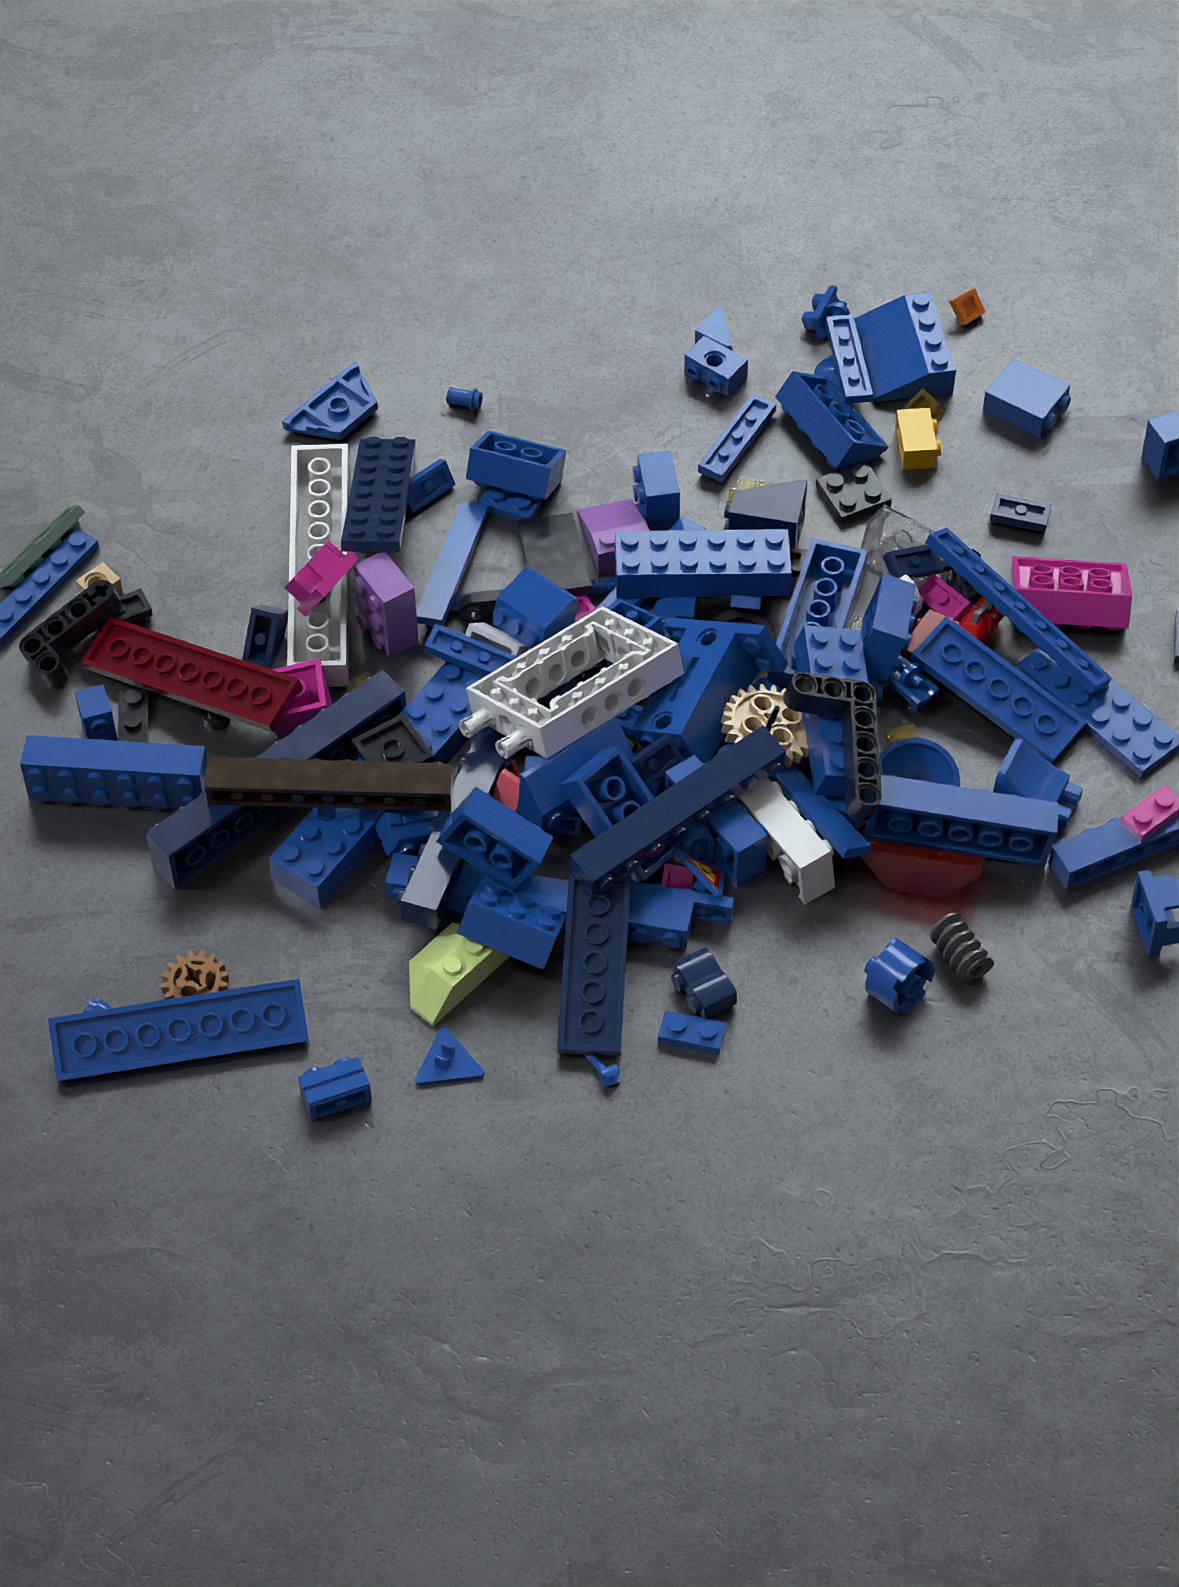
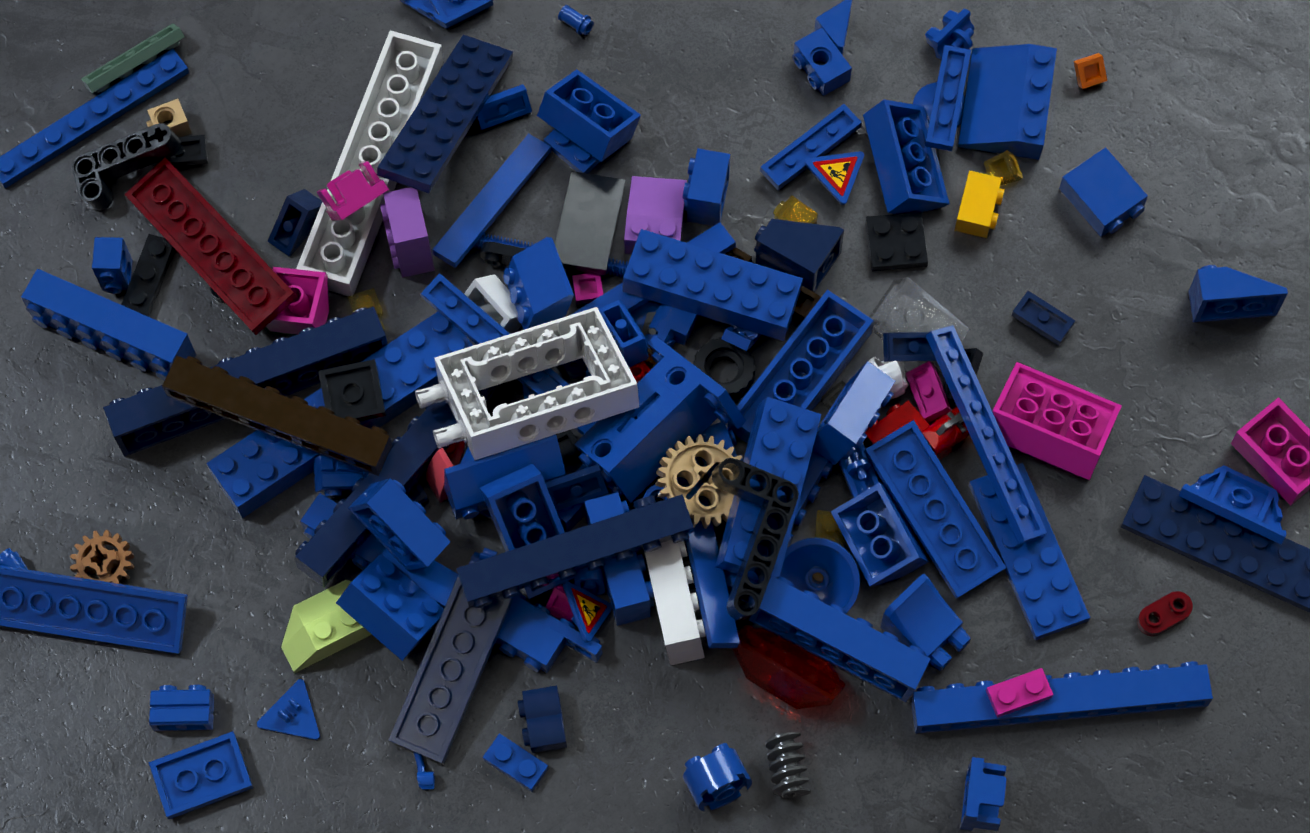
camera: 20 degrees right, 15 degrees up
none -> blue plate [148,731,253,820]
none -> piece [805,151,864,205]
none -> blue slope [831,482,929,587]

